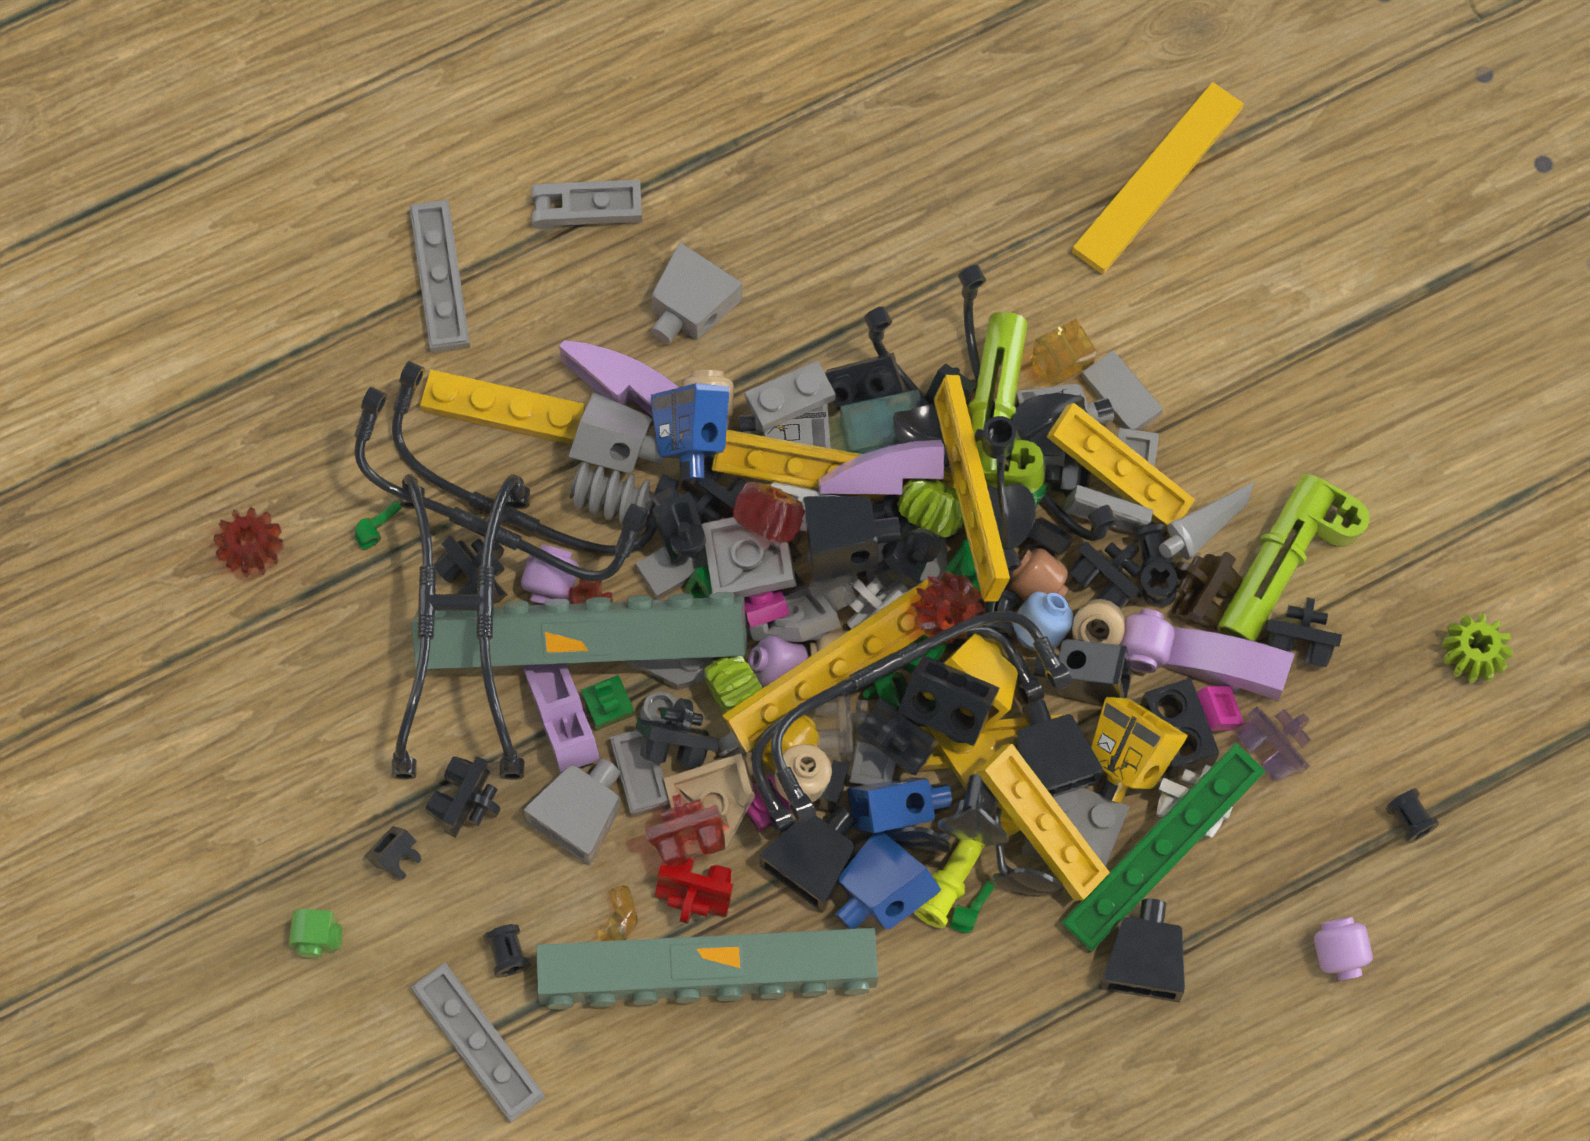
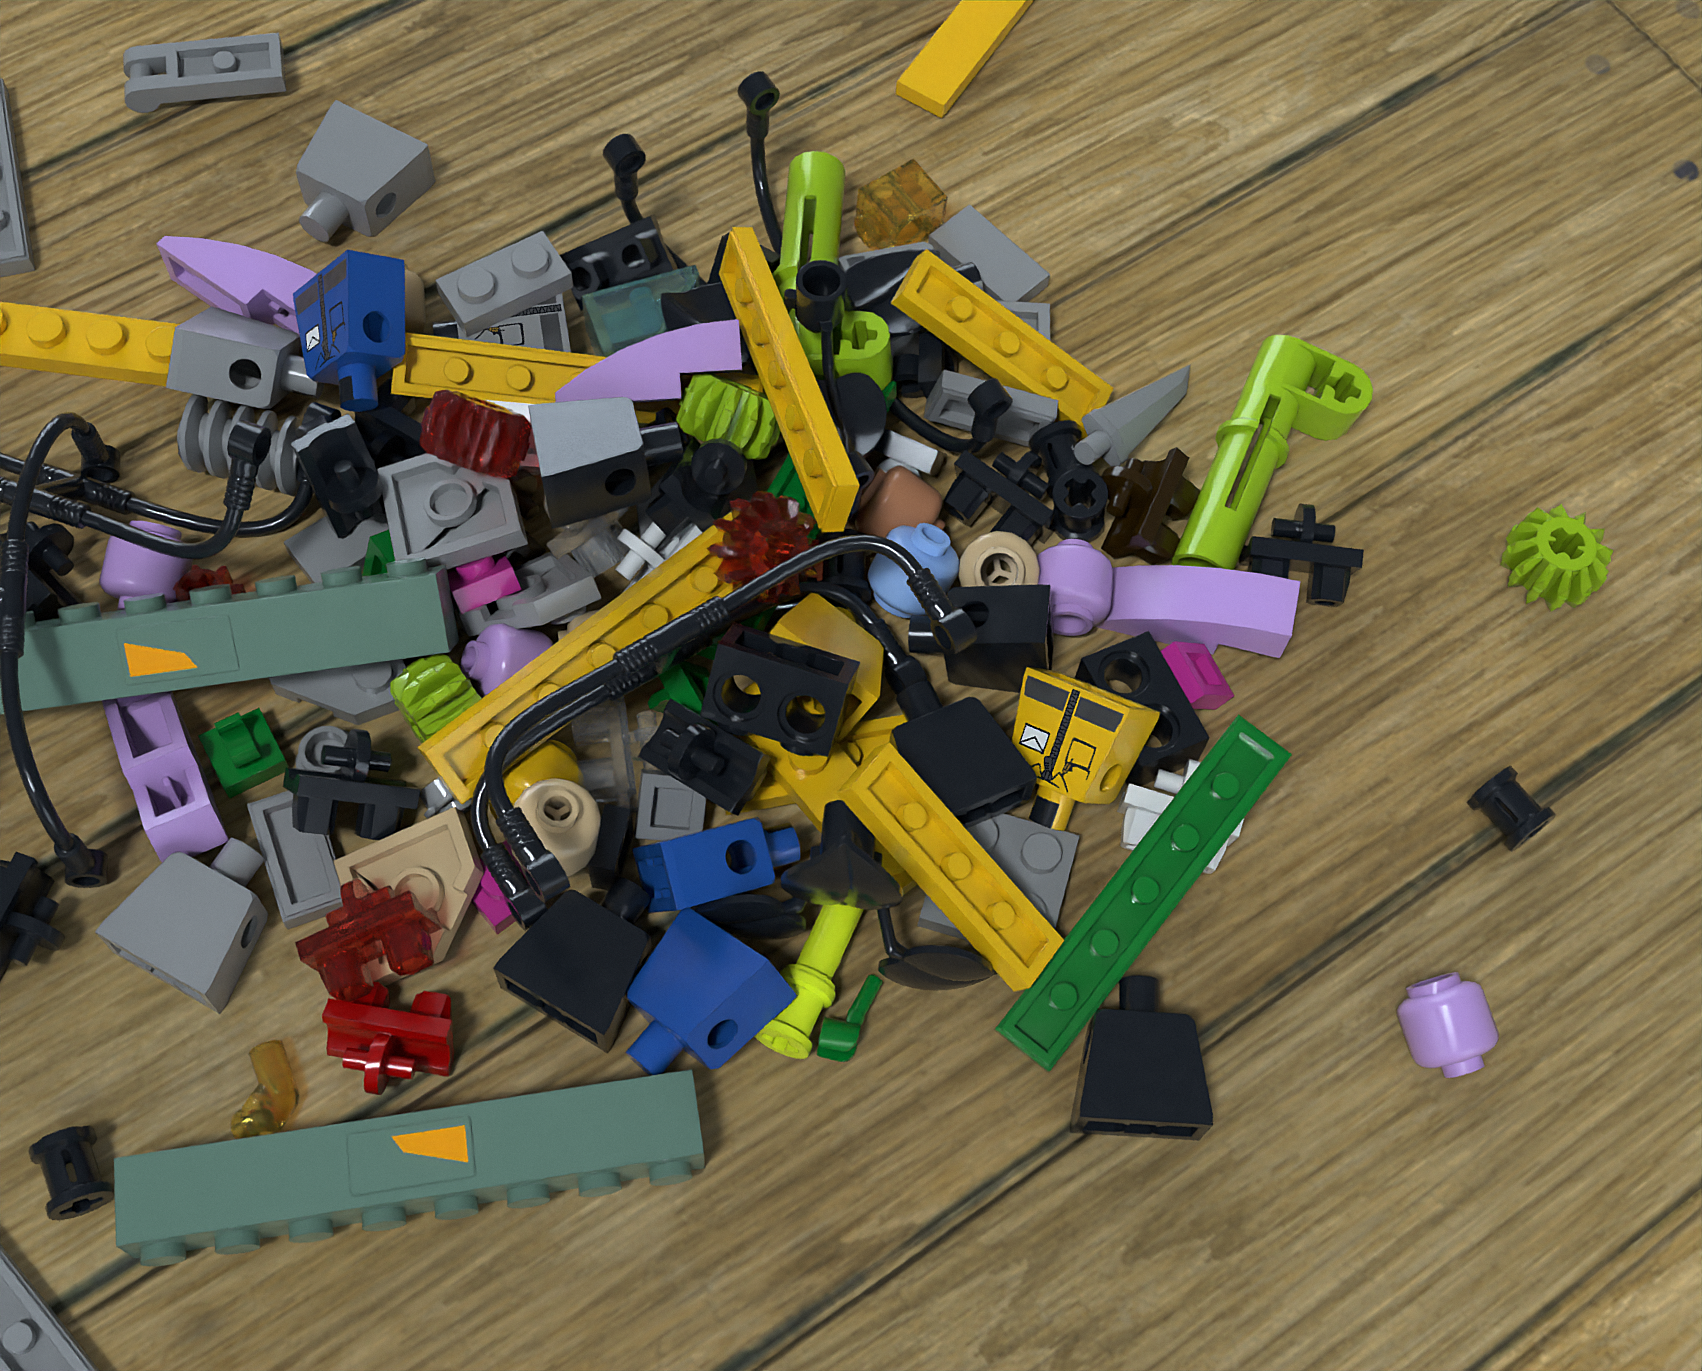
camera: 10 degrees left, 5 degrees down
hips [1236,707,1311,782] -> none

